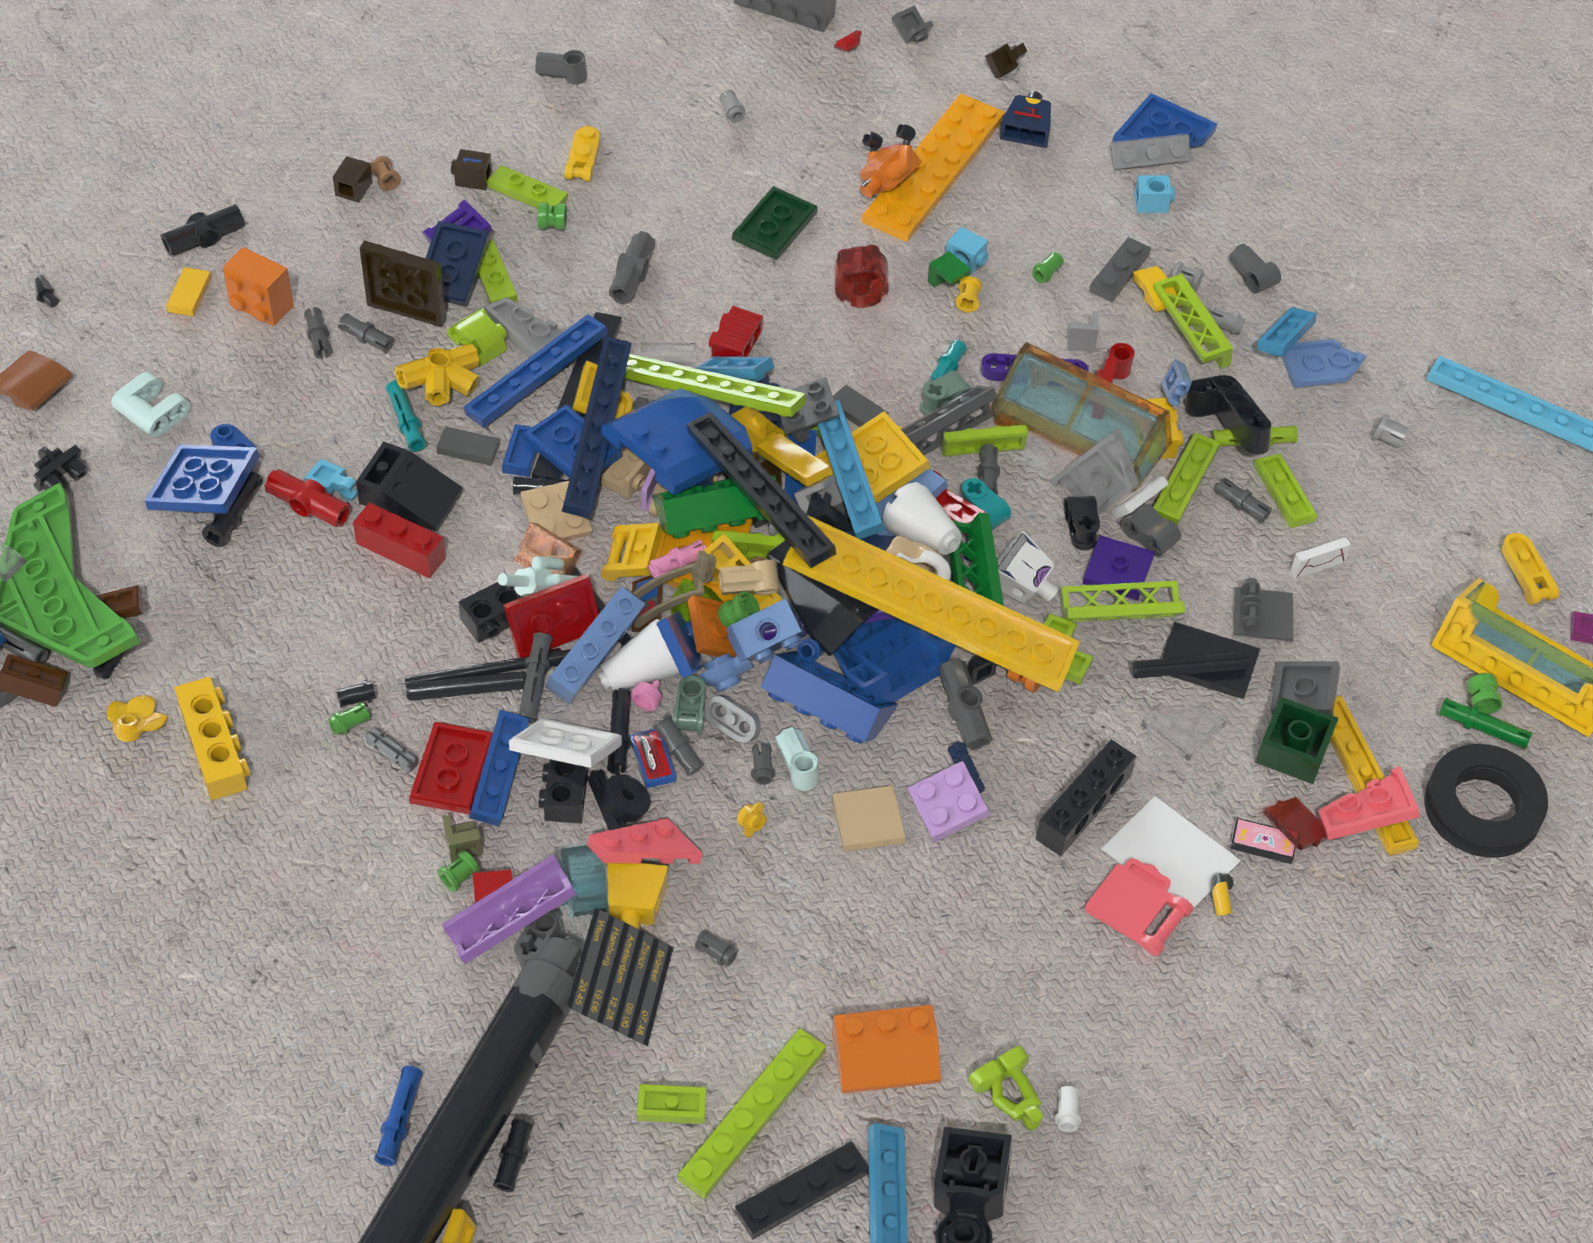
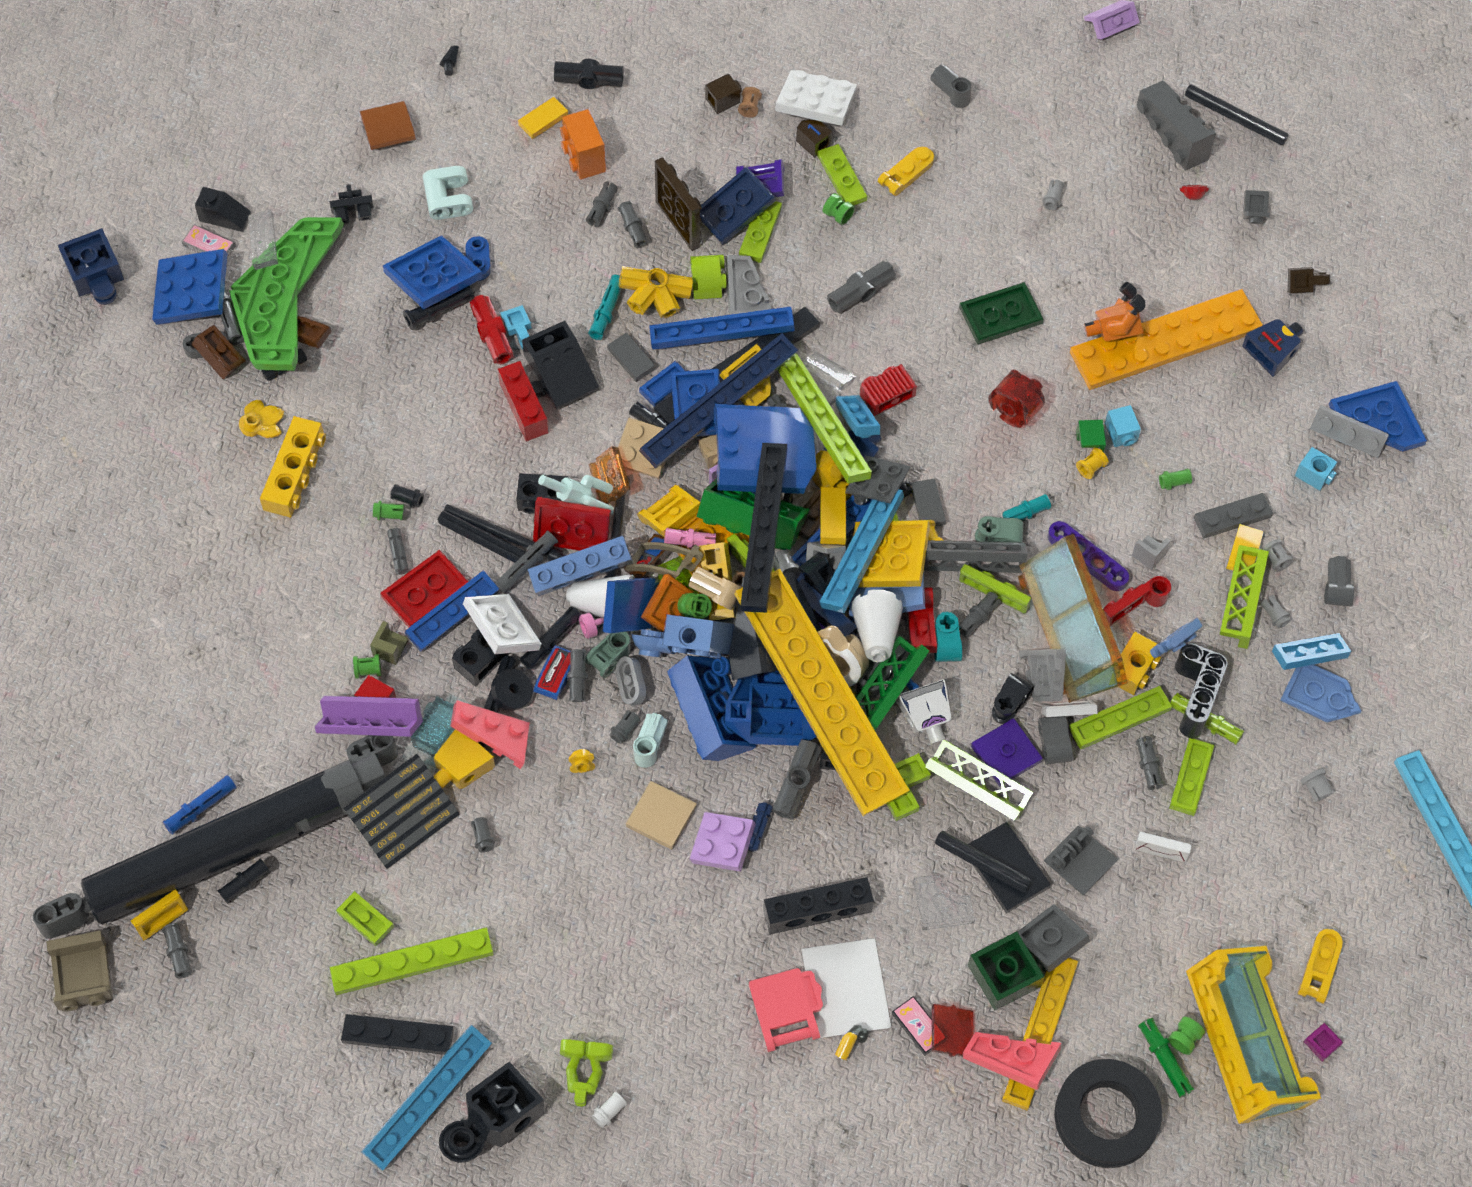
camera: 40 degrees right, 10 degrees up
orange slope [832,1005,941,1093] -> none
none -> white plate [775,70,857,126]

